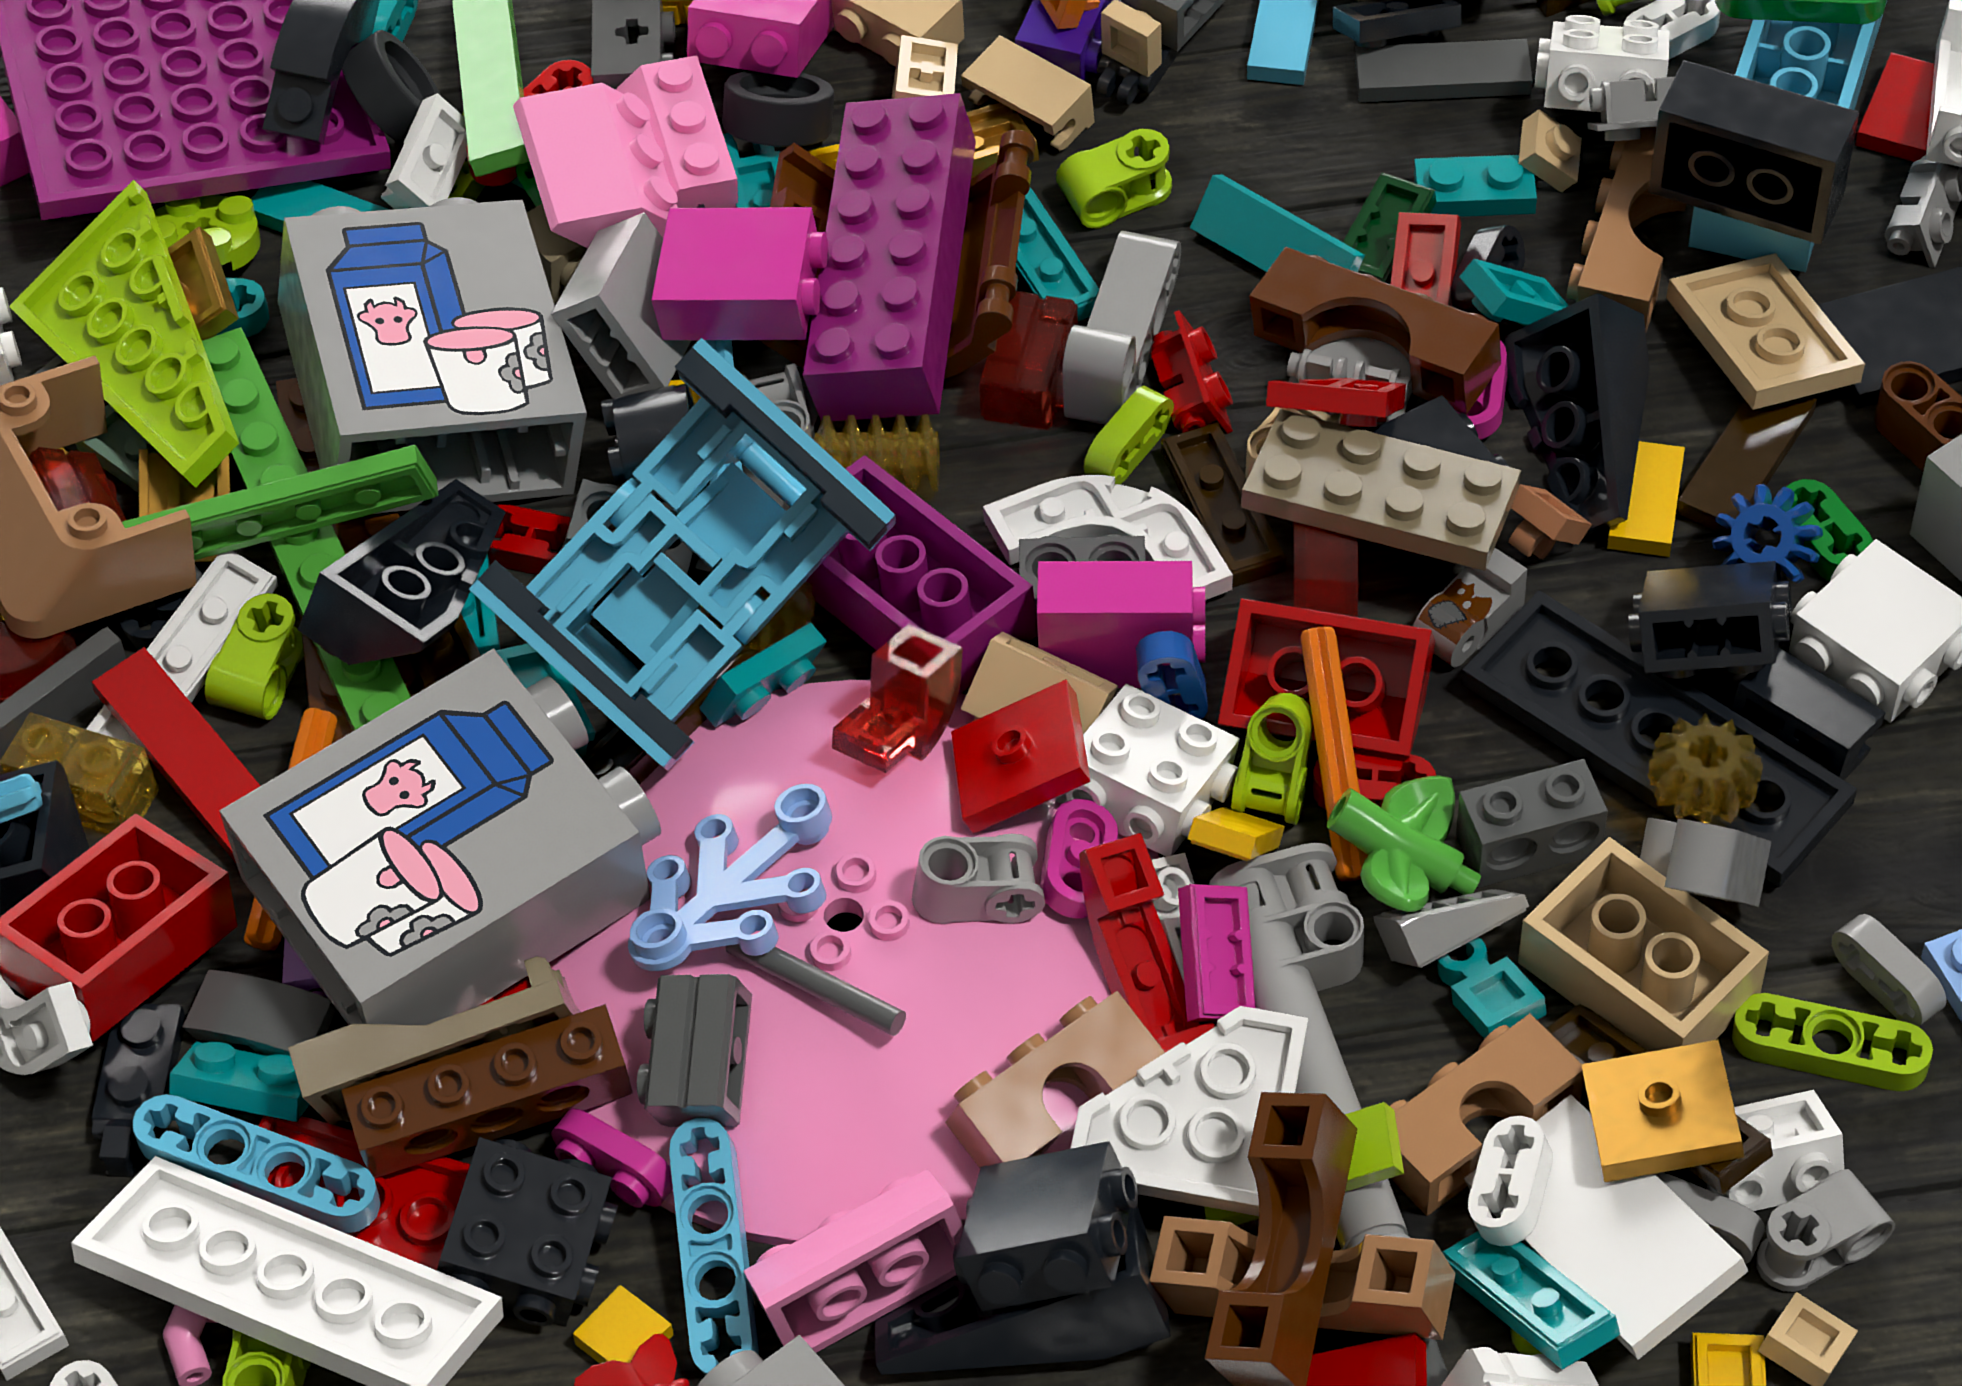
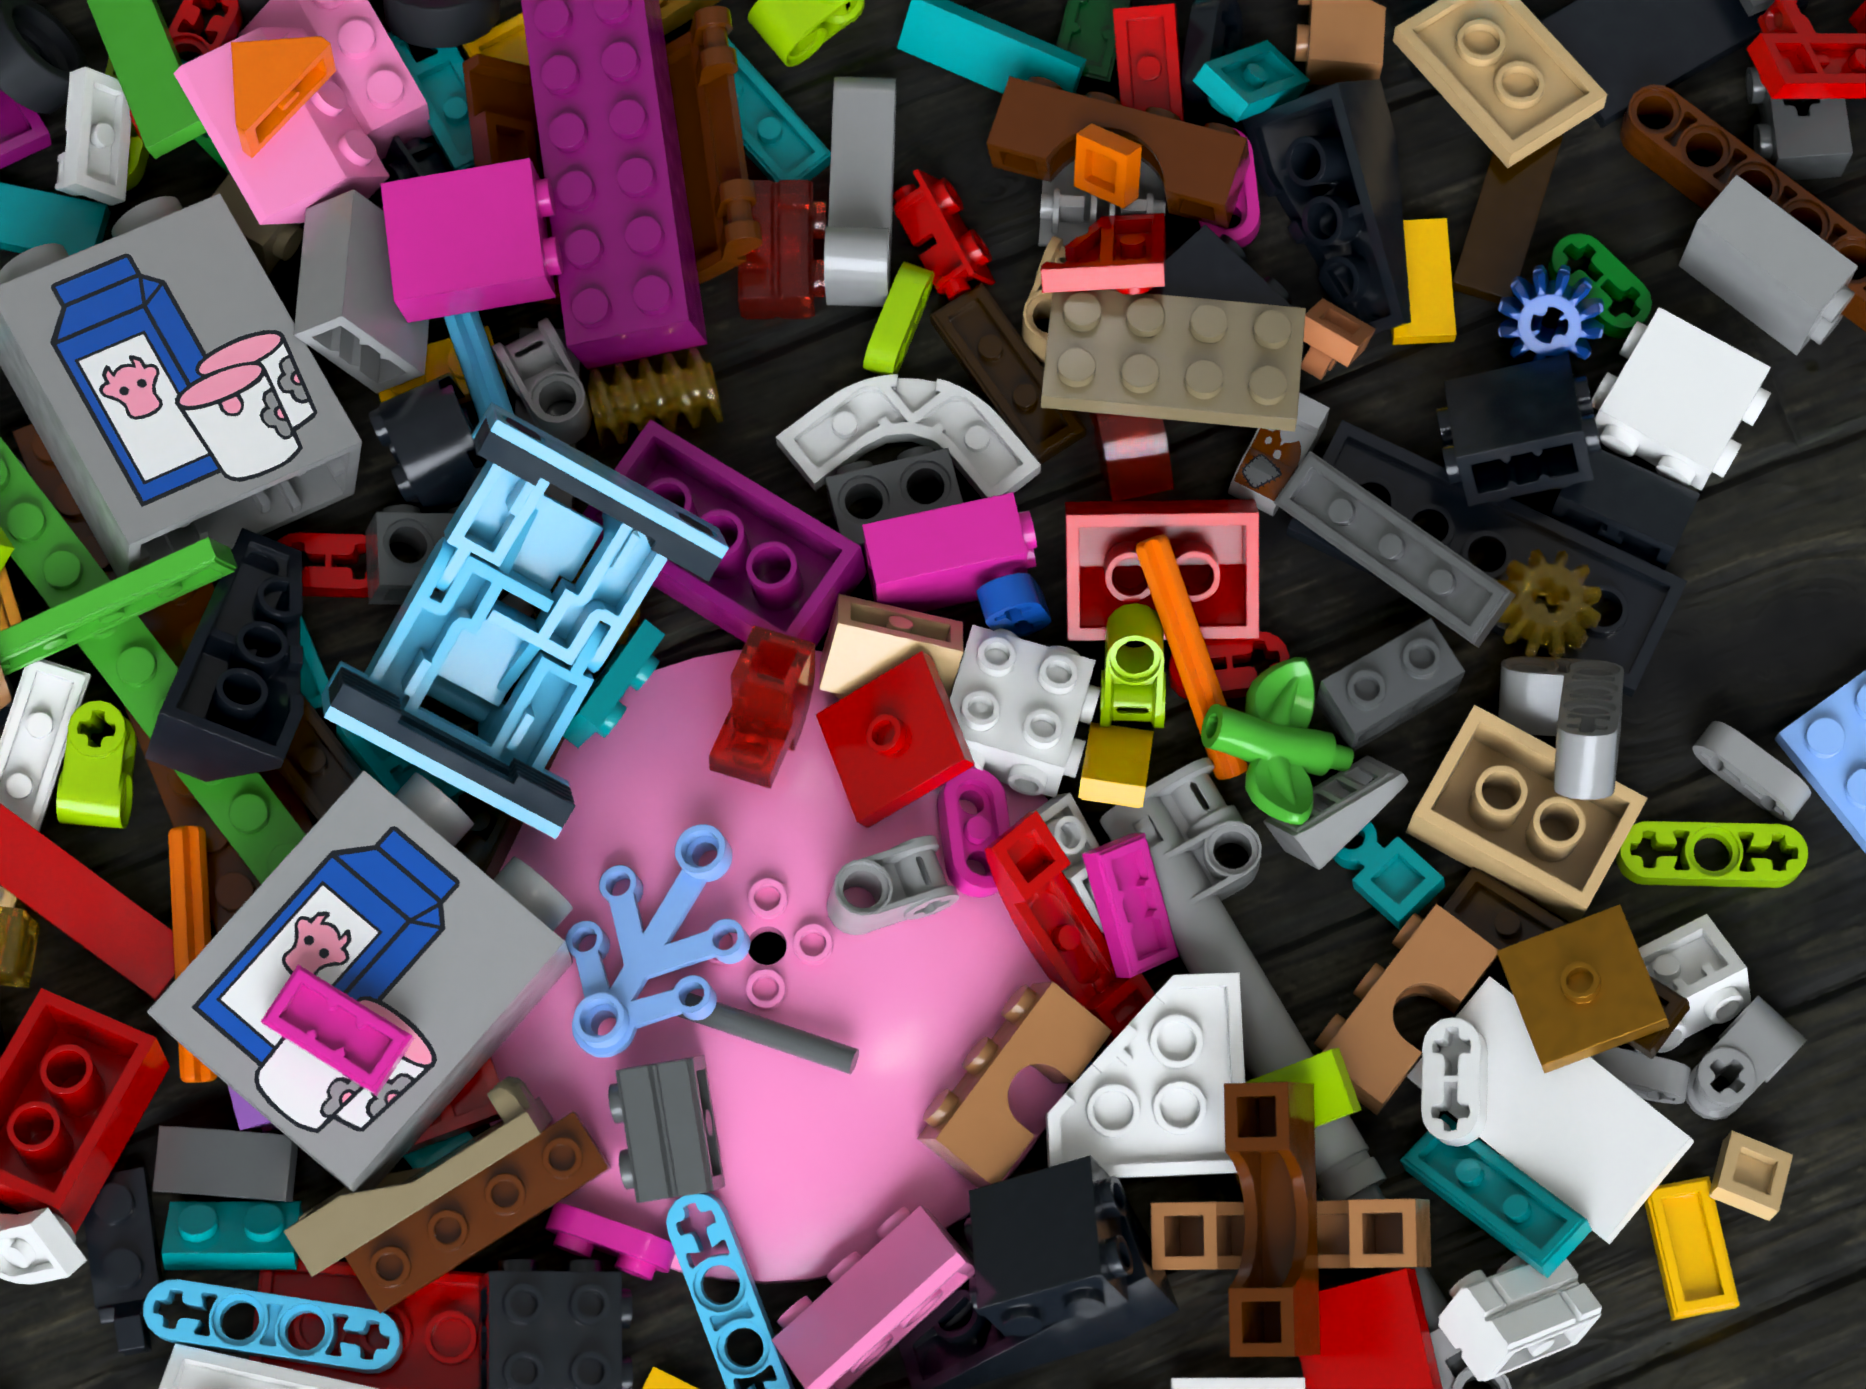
camera: 15 degrees left, 20 degrees up
none -> orange slope [231,36,336,158]
none -> dark pink plate [260,964,414,1096]
none -> orange plate [1074,123,1142,209]
none -> flat silver tile [1273,451,1516,648]

